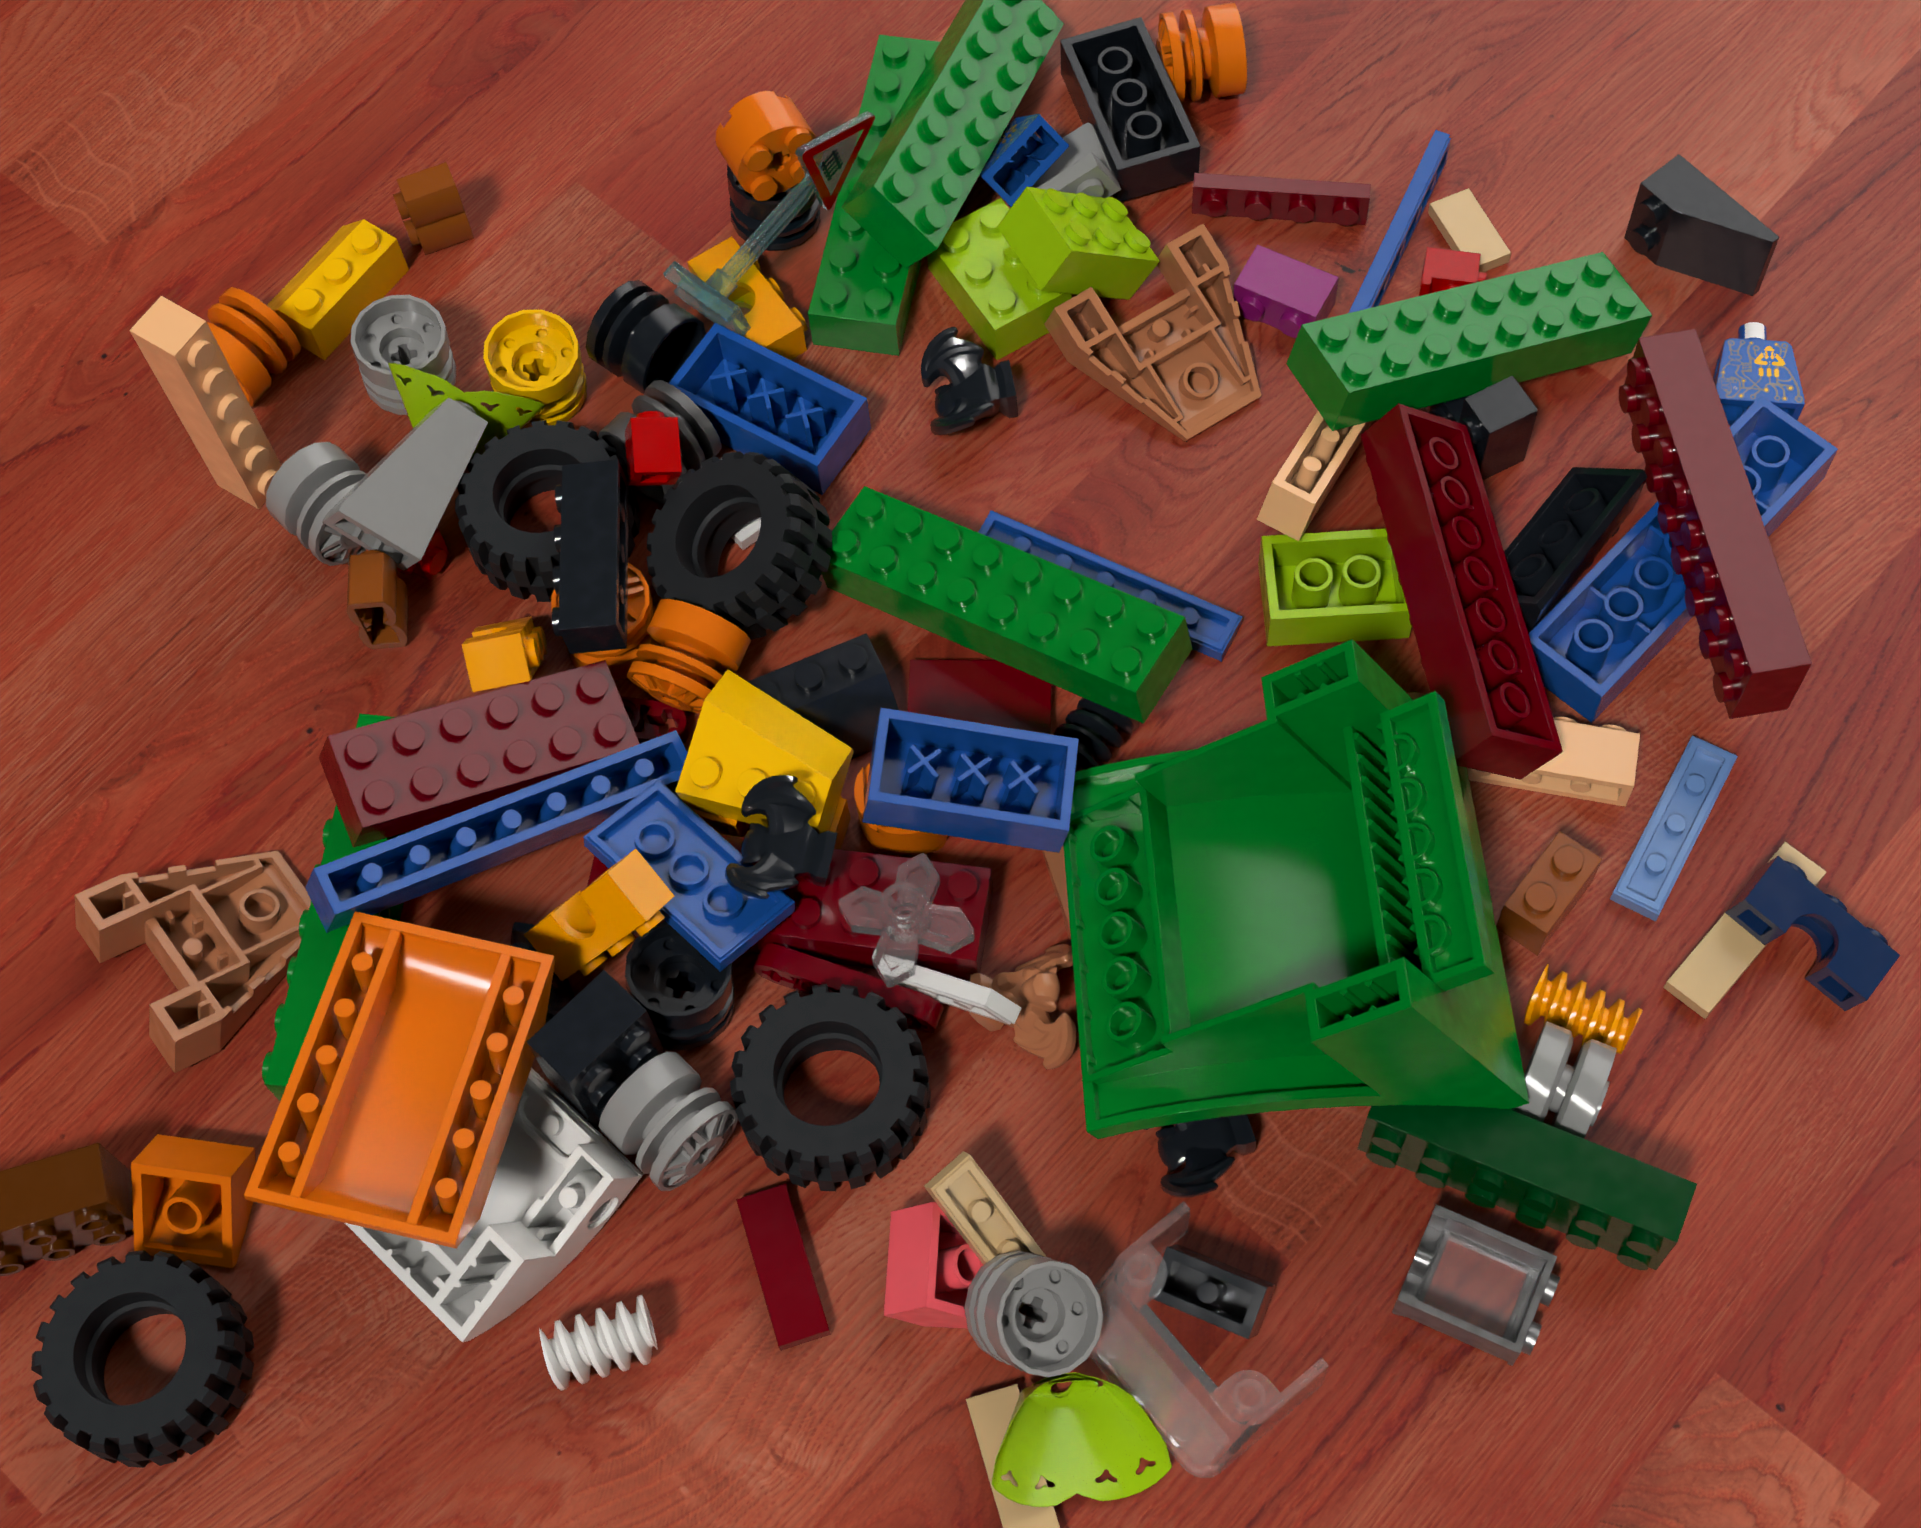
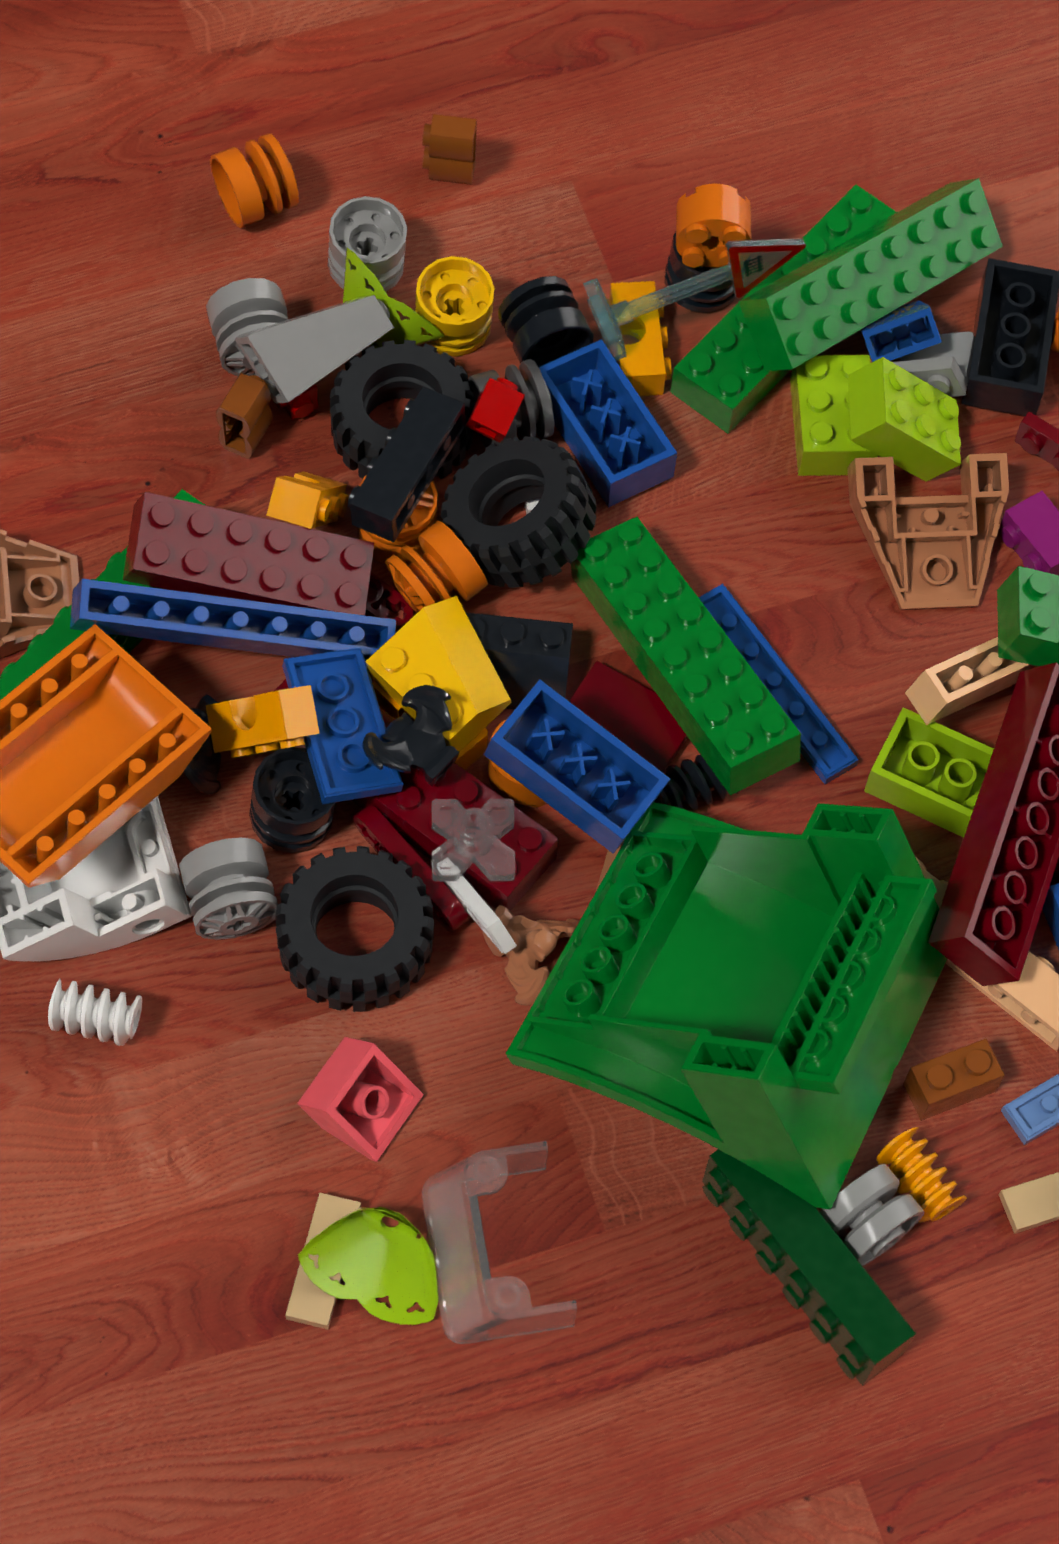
camera: 20 degrees right, 0 degrees up
light nougat brick [129,296,282,509] -> none
yellow slope [267,219,409,360] -> none
black brick [526,970,665,1131] -> none
dark red tile [736,1184,831,1351] -> none
black animal [921,327,1018,435] -> none
tan tile [924,1151,1046,1309] -> none
light grey wheel [964,1250,1103,1377] -> none
black animal [1143,1114,1256,1198] -> none
black brick [1148,1244,1276,1339] -> none
window [1392,1204,1560,1366] -> none

